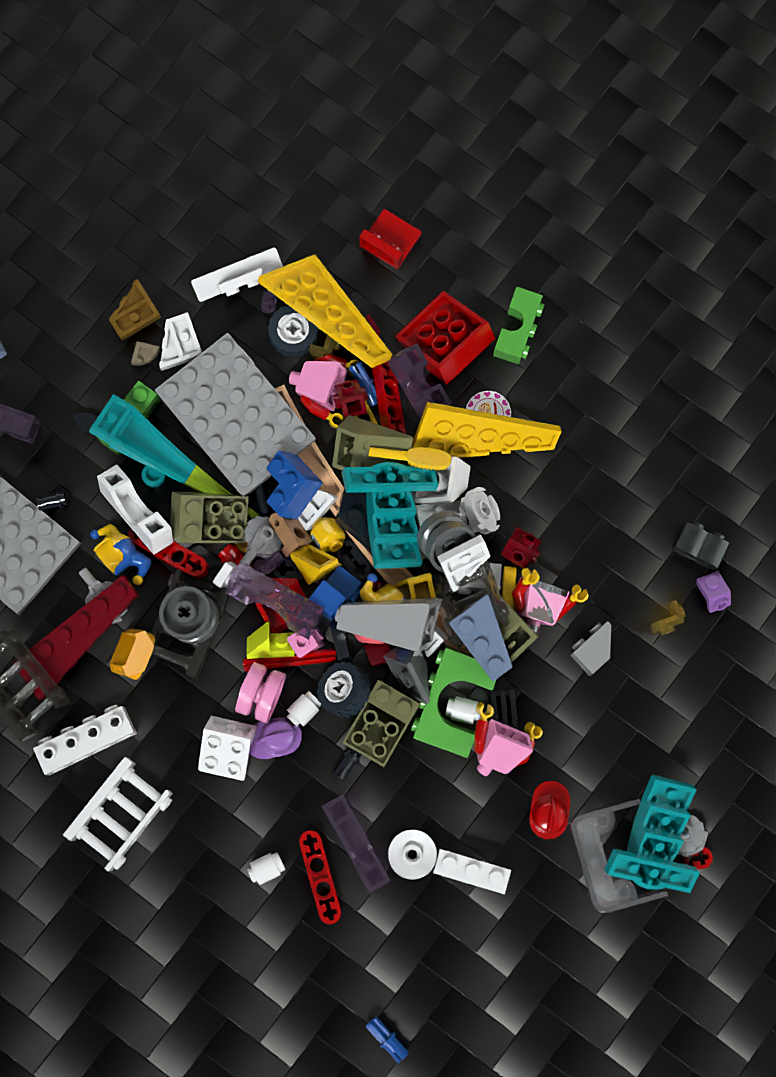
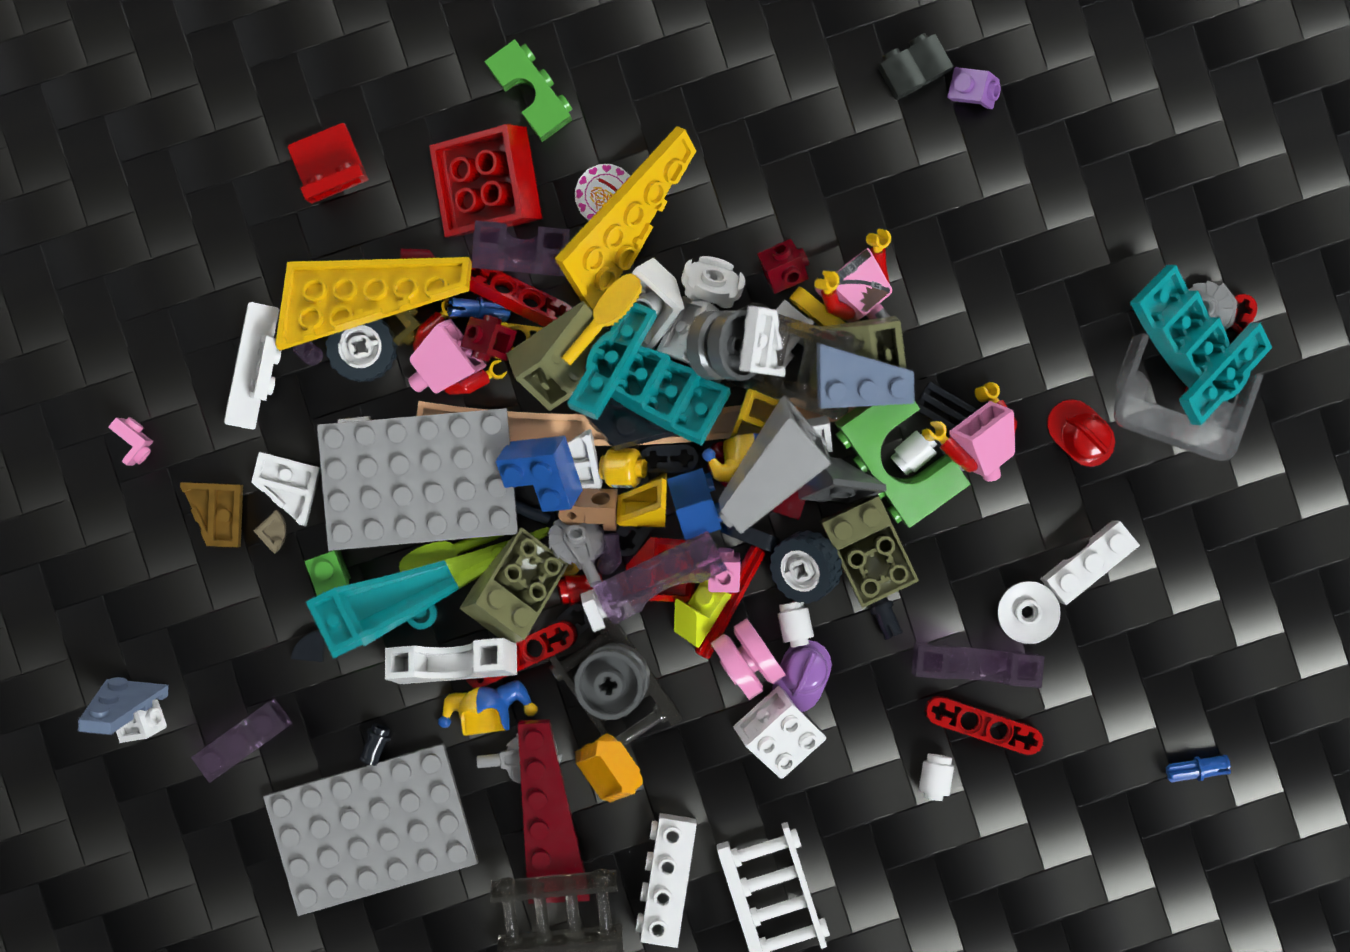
camera: 45 degrees left, 10 degrees up
light grey slope [570,621,611,676] -> none
clear yellow bracket [651,600,685,636] -> none
none -> bright pink bracket [108,417,153,466]
none -> lime piece [399,535,504,572]

